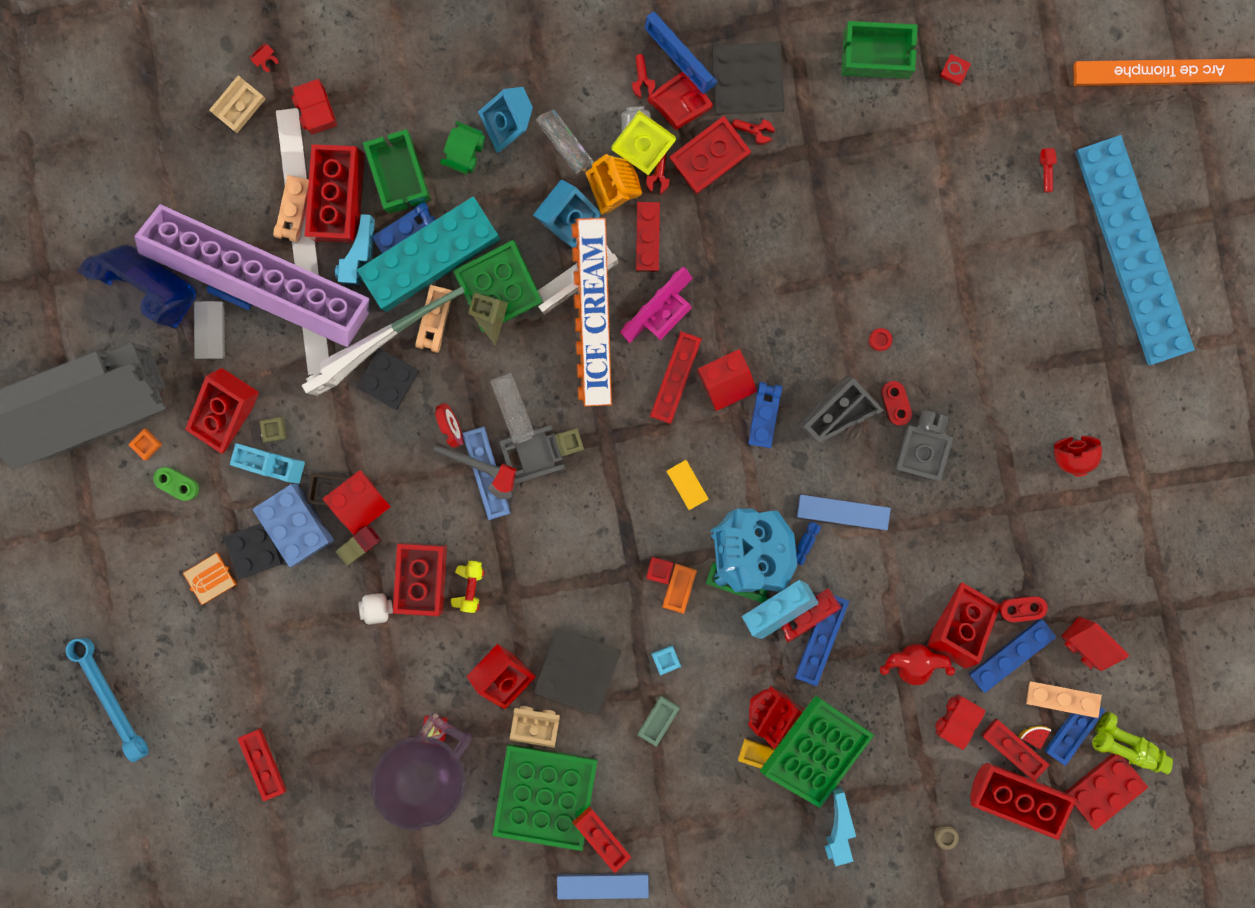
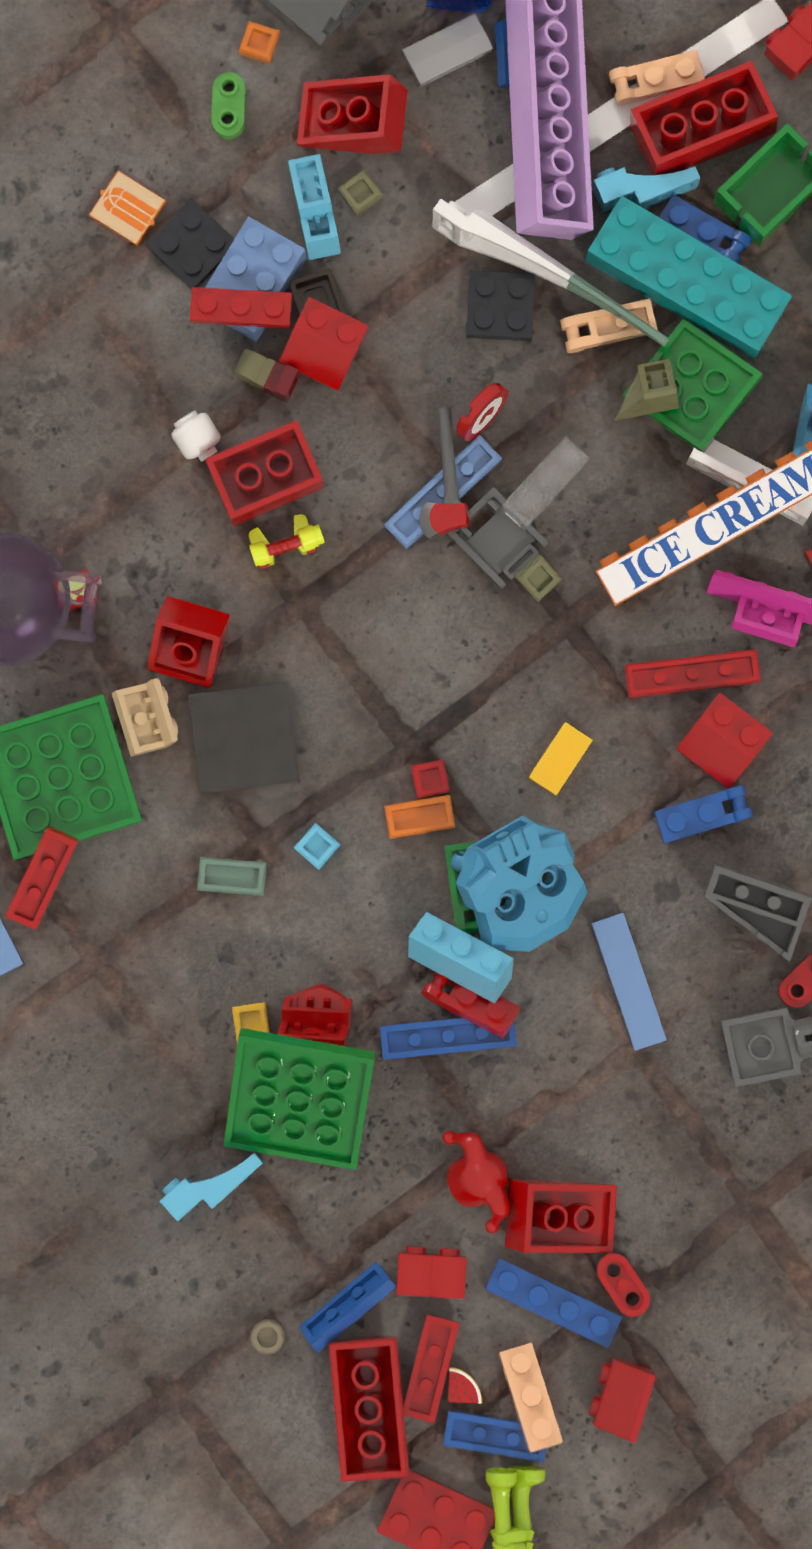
camera: 65 degrees right, 5 degrees down
blue axle [796,522,821,565] -> none
none -> red plate [190,287,292,329]
none -> blue plate [299,1261,396,1353]

